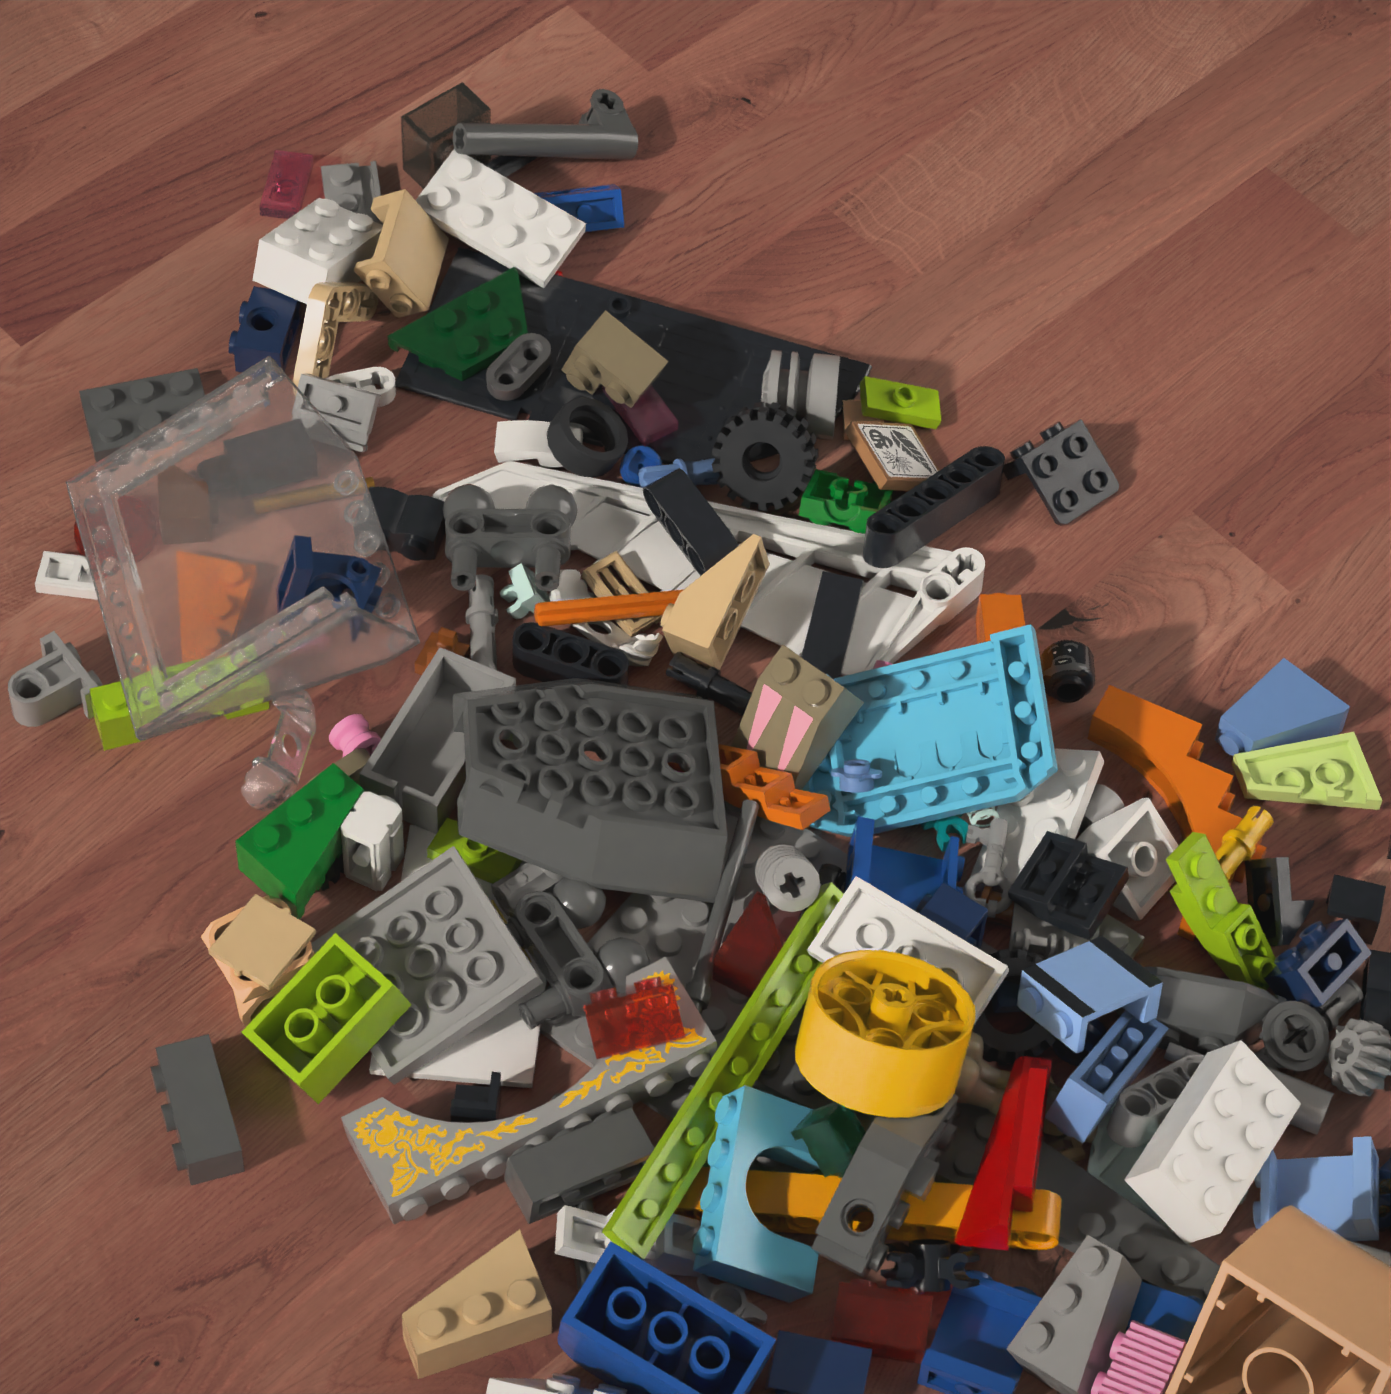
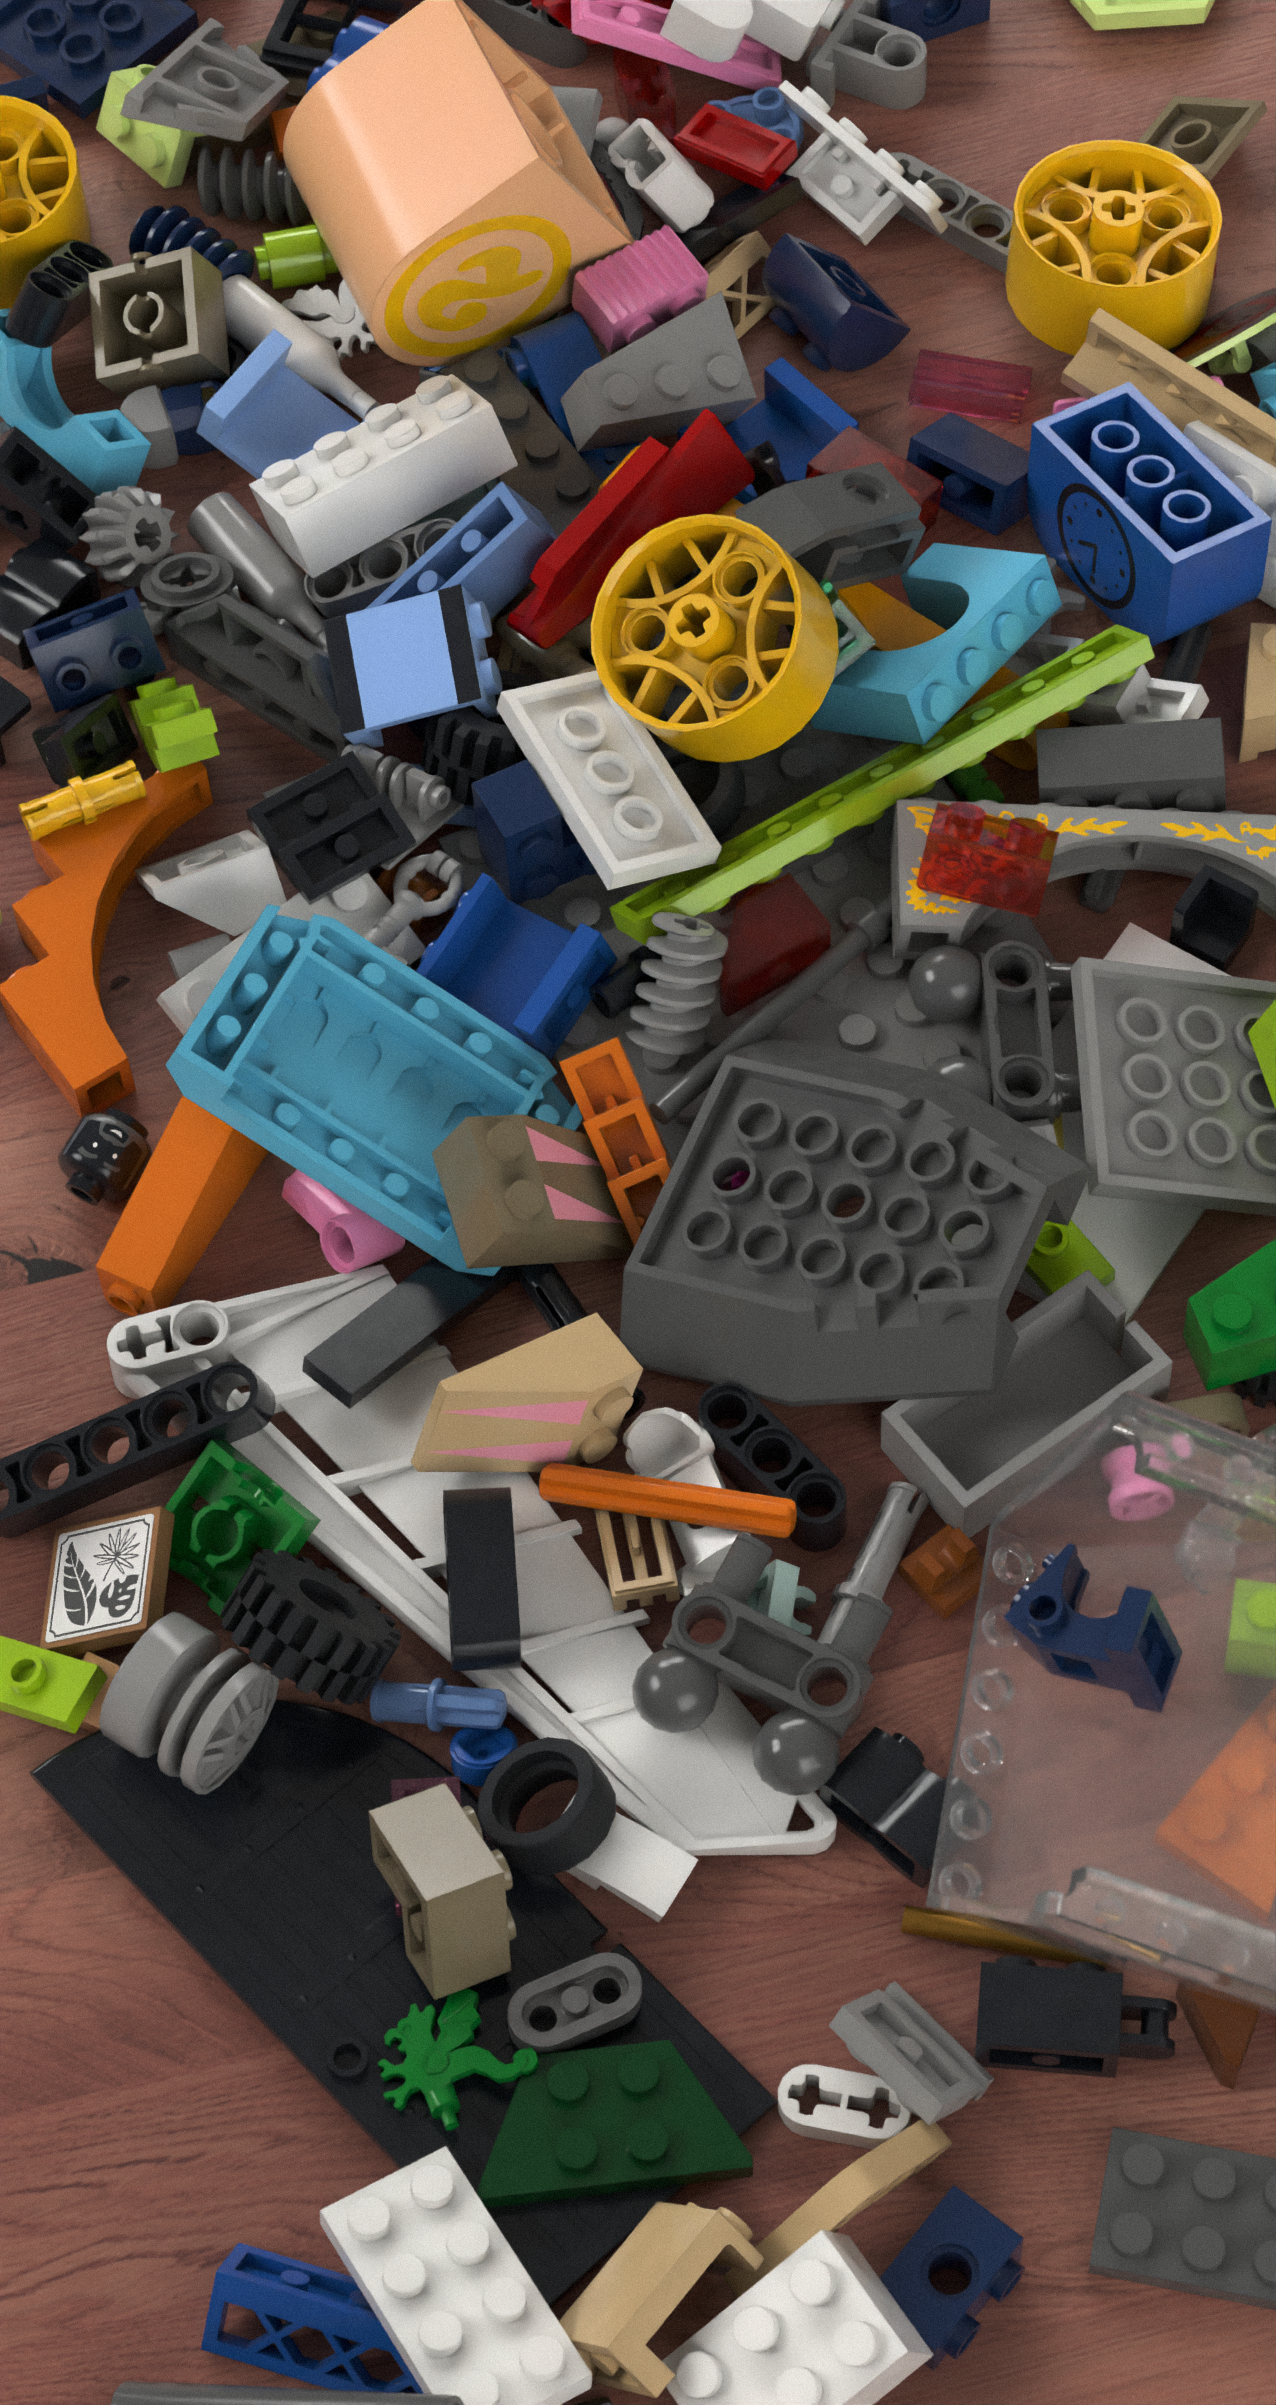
camera: 145 degrees left, 5 degrees up
white brick [341,791,404,891] -> none
medium blue plate [831,759,882,793] -> none
none -> green piece [378,1988,539,2131]

